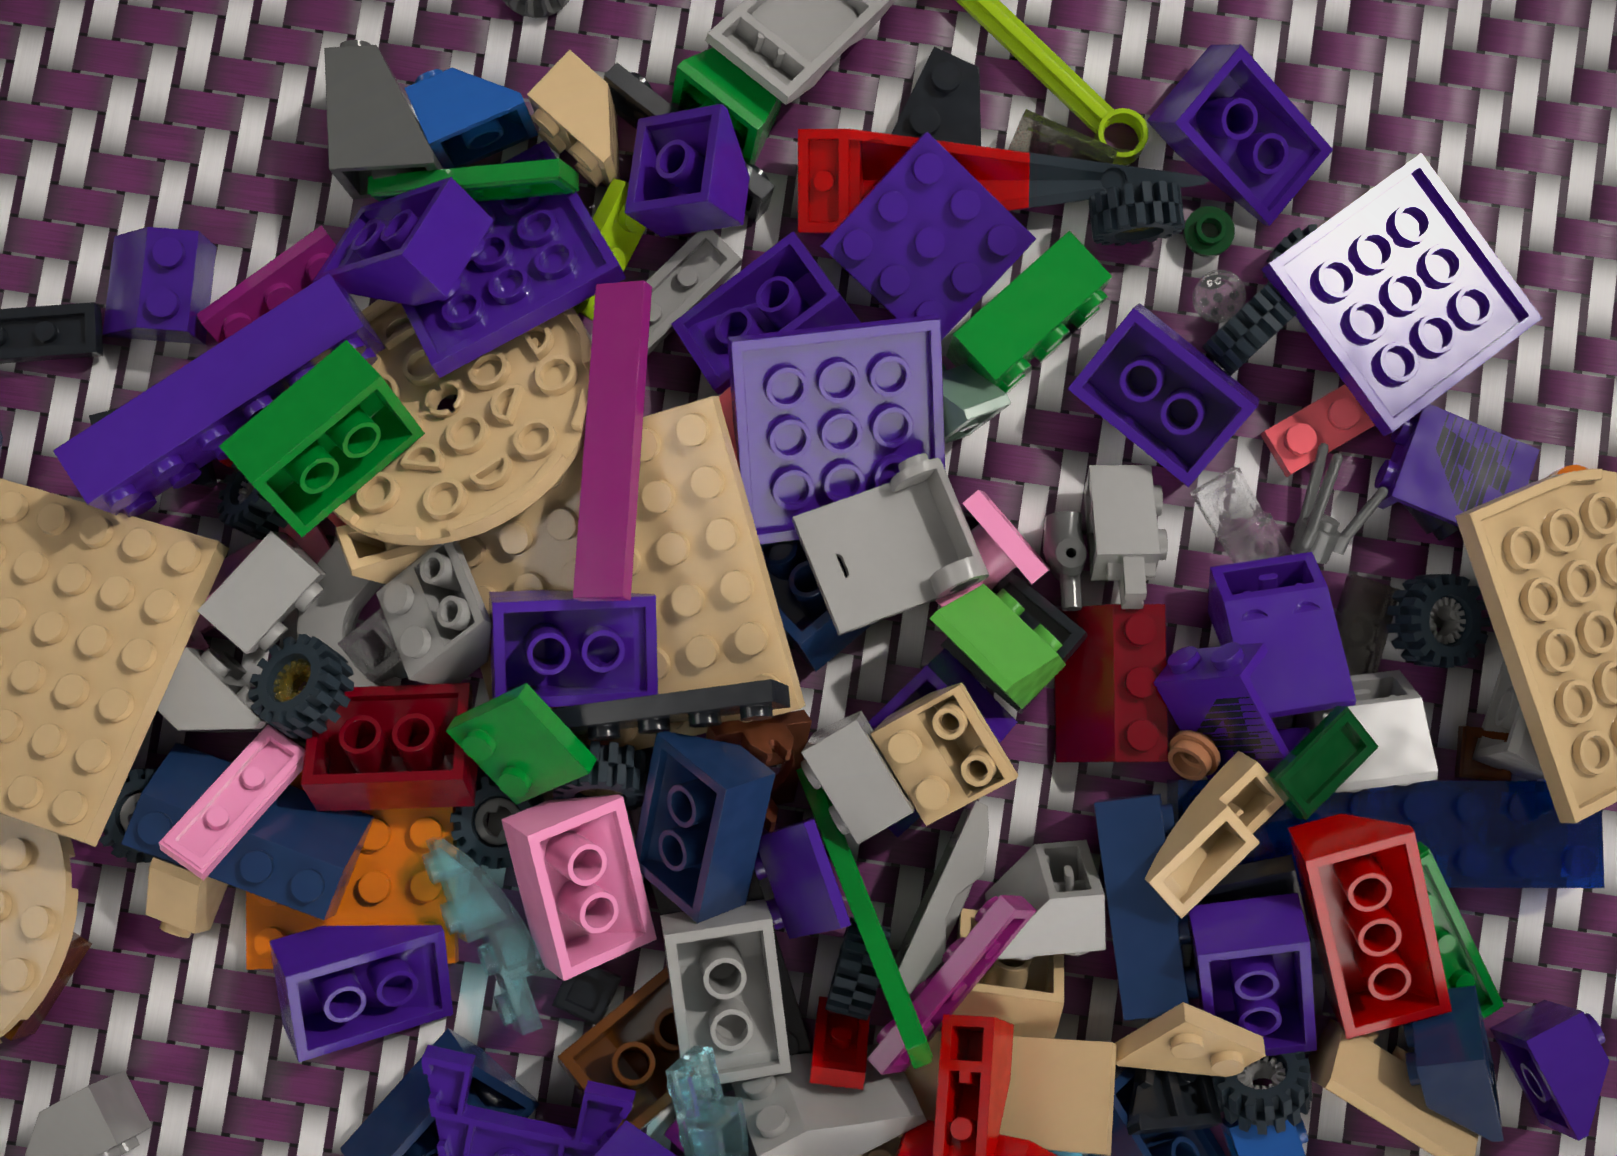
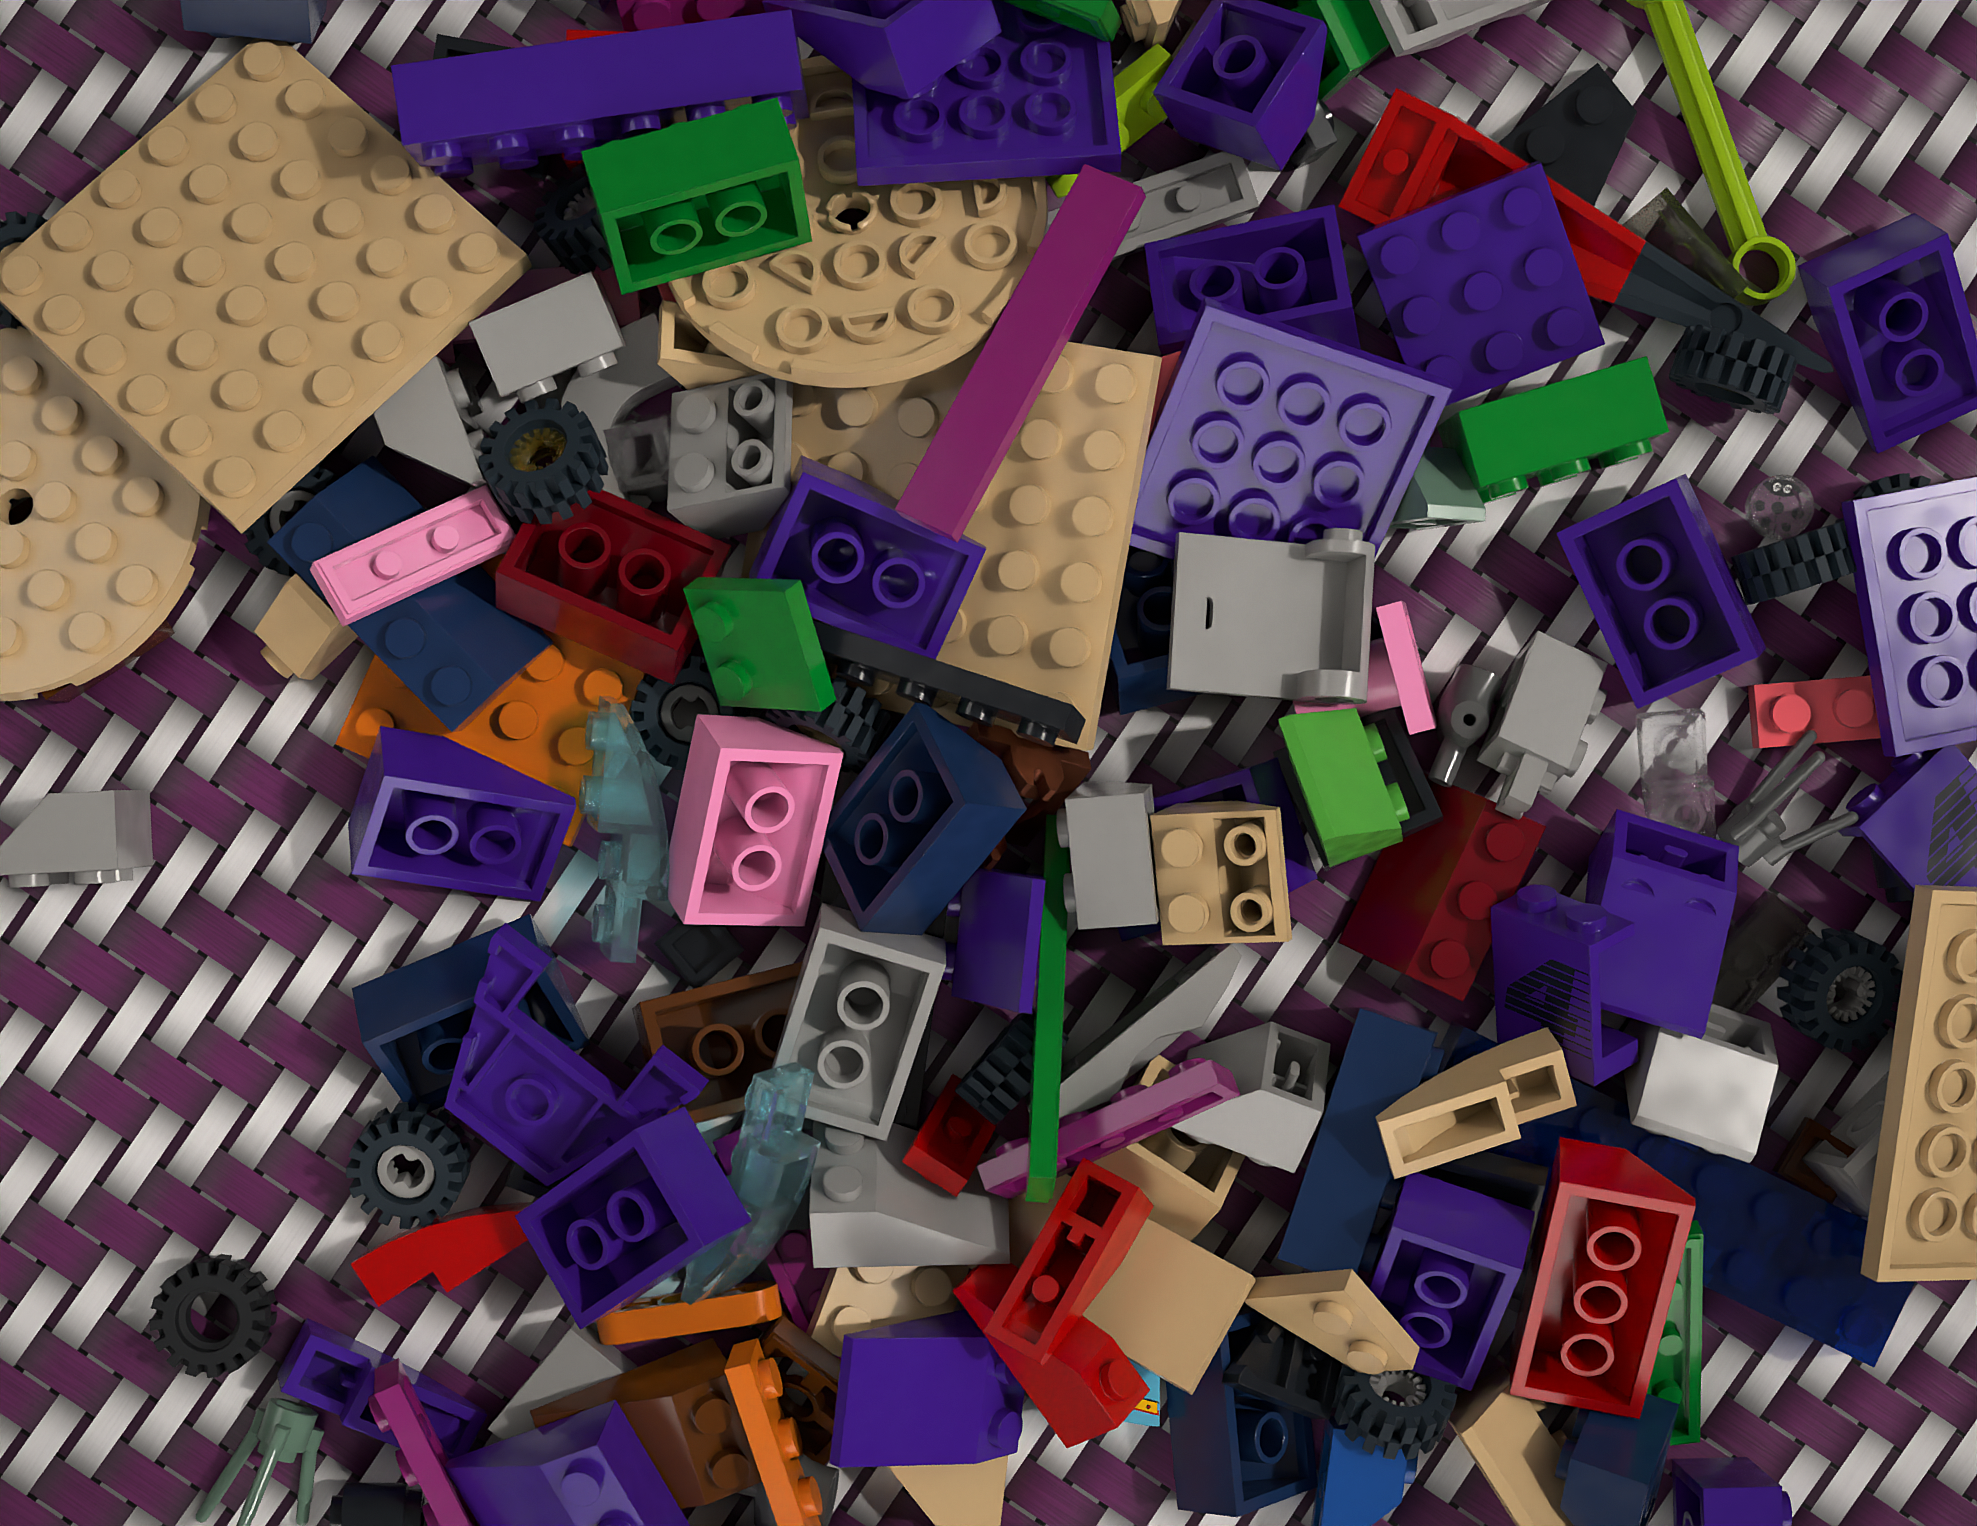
camera: 25 degrees right, 5 degrees up
nougat plate [1168,730,1221,781] -> none
dark green plate [1183,206,1235,257] -> none
dark green tile [1265,706,1379,820] -> none

